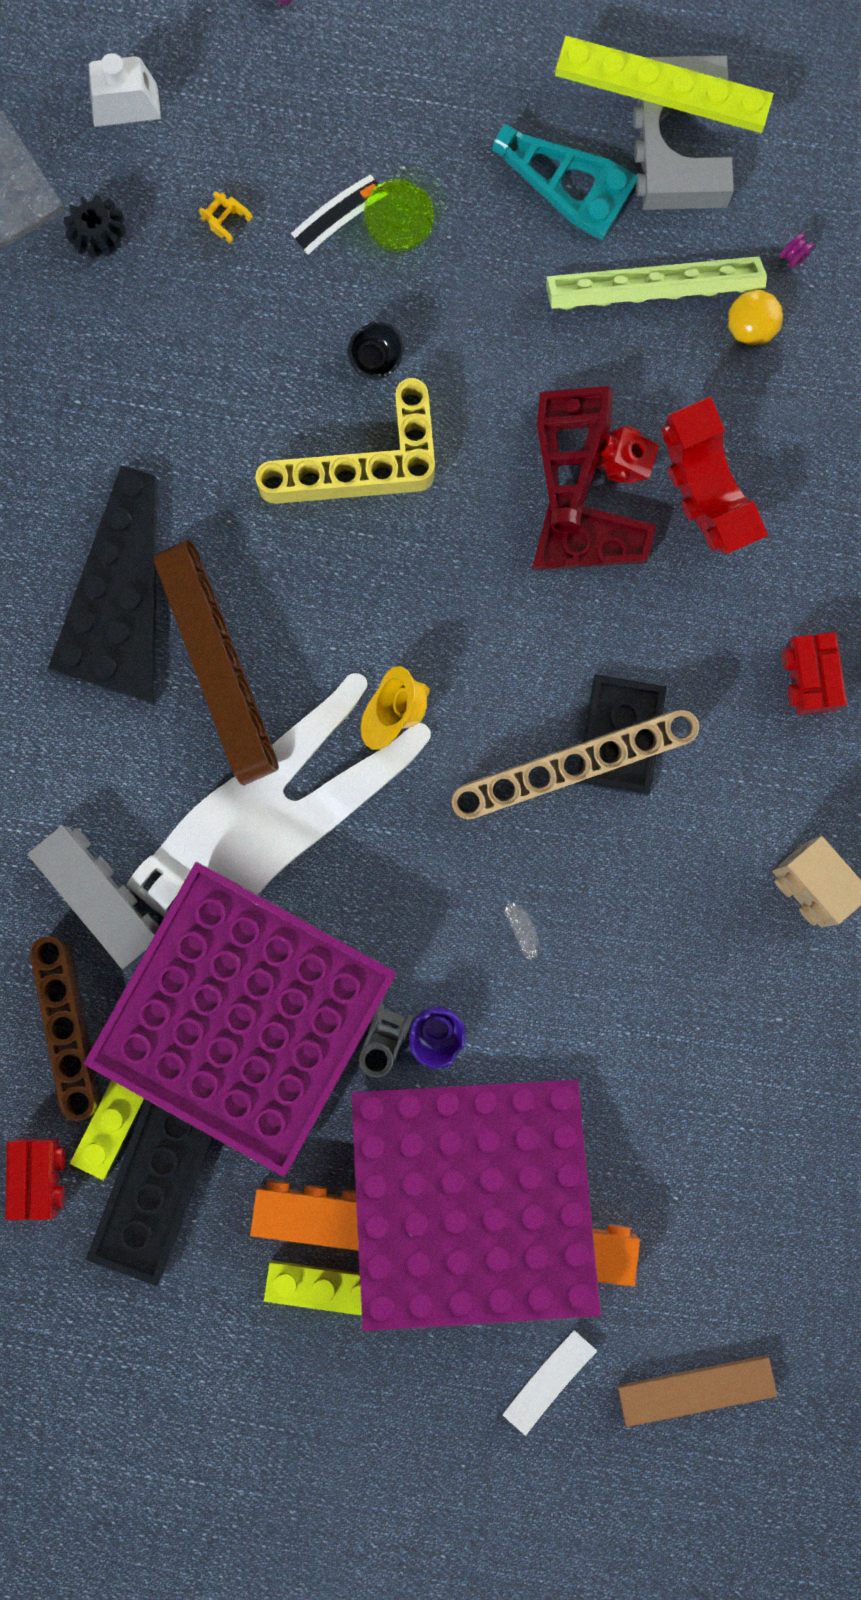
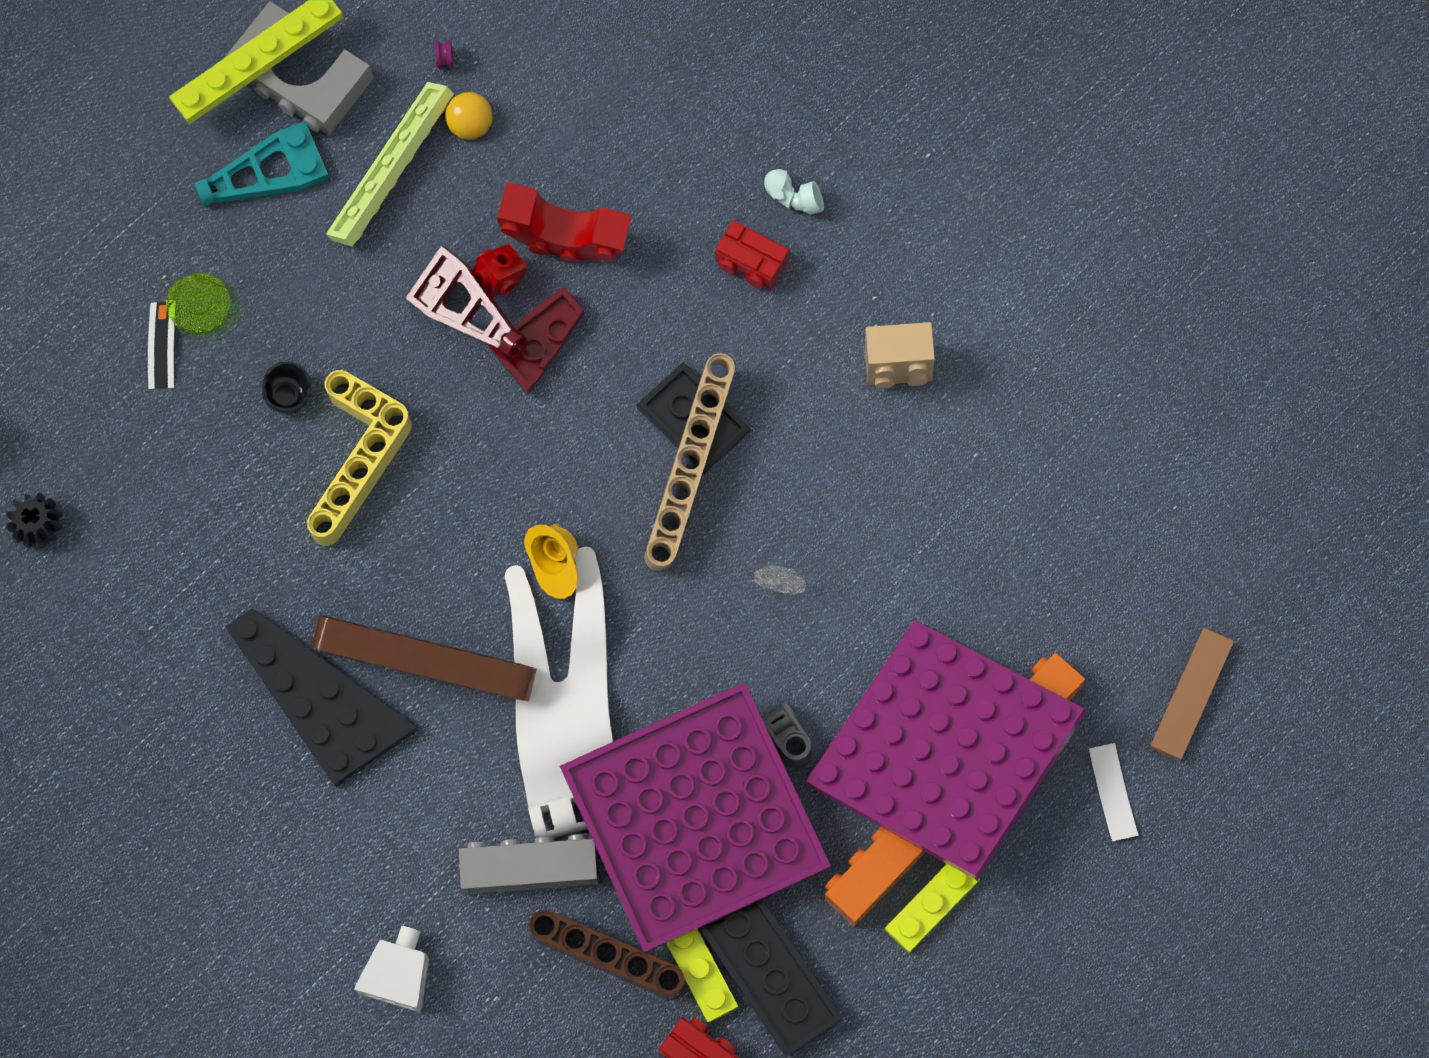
camera: 45 degrees left, 10 degrees down
yellow piece [198,191,253,244] -> none
dark purple hair [409,1006,466,1069] -> none

